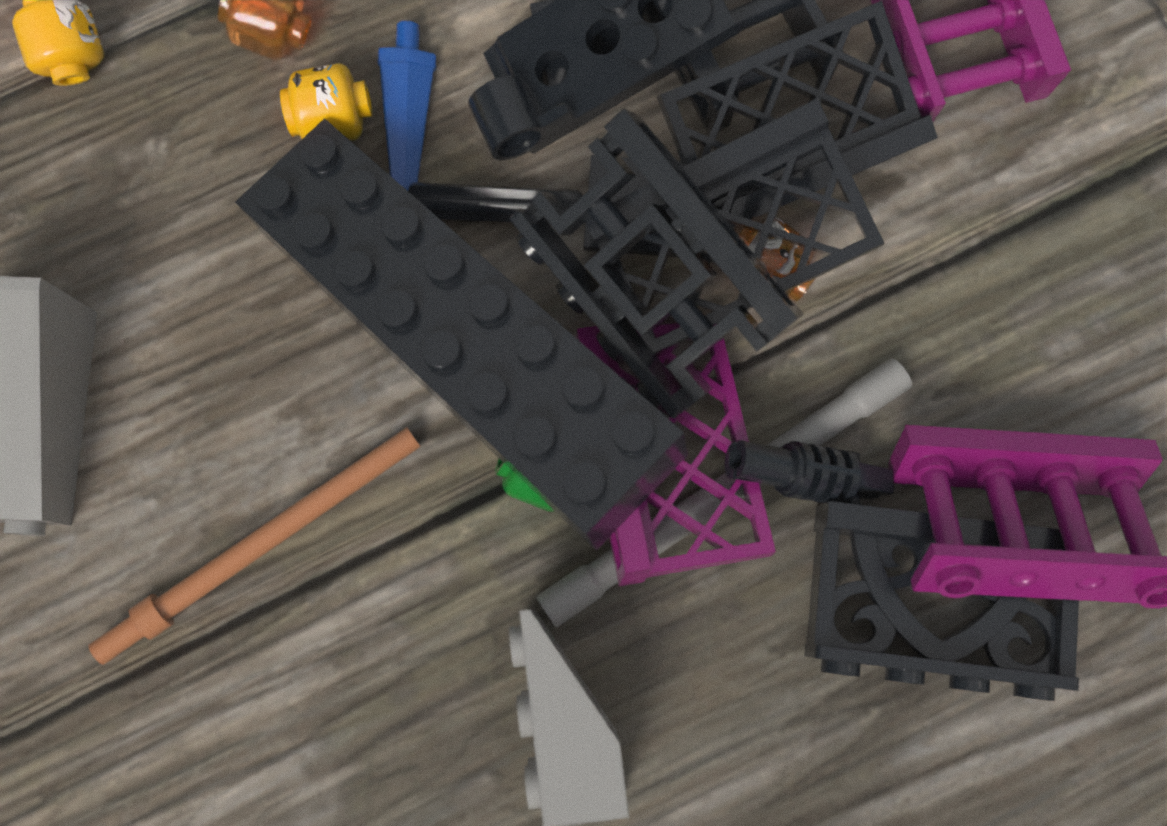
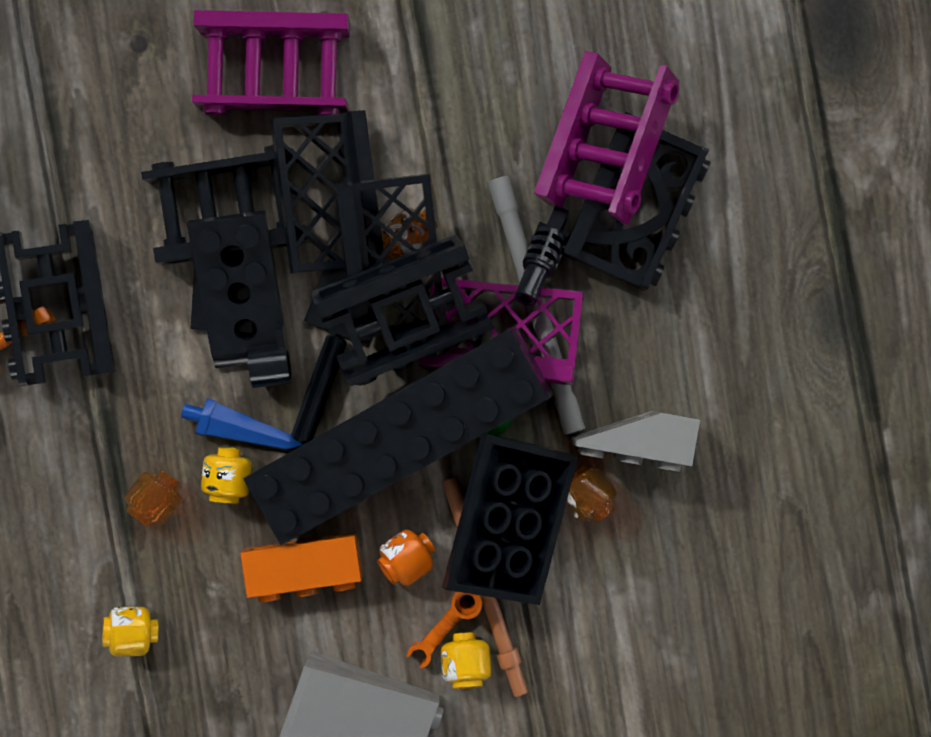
camera: 80 degrees left, 10 degrees up
none -> orange brick [240,532,363,603]
none -> orange head [377,529,435,586]
none -> orange brick [407,592,483,669]
none -> yellow head [441,632,491,689]
none -> black slope [442,433,578,605]
none -> clear orange head [566,466,617,524]

